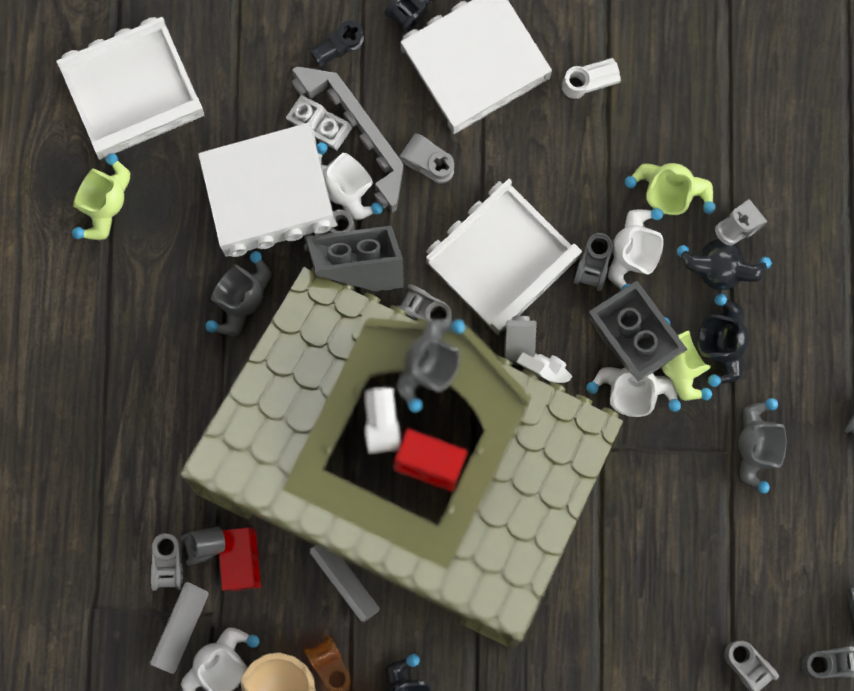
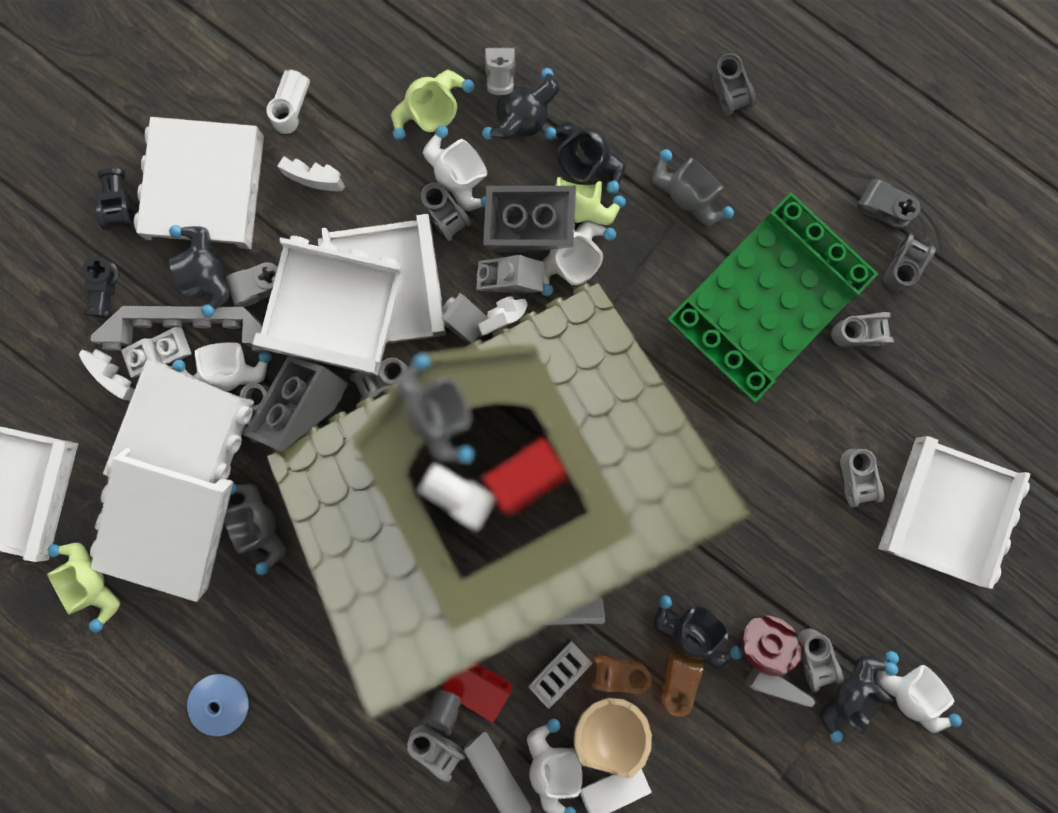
camera: 55 degrees left, 5 degrees up
none -> white slope [79,349,135,401]
none -> white panel [90,448,233,602]
none -> black piece [169,225,229,317]
none -> medium blue dish [187,674,249,736]
none -> white panel [253,236,403,376]
none -> white slope [278,157,345,191]
none -> light grey slope [476,255,545,294]
none -> light grey slope [528,641,592,709]
none -> green slope [667,192,878,403]

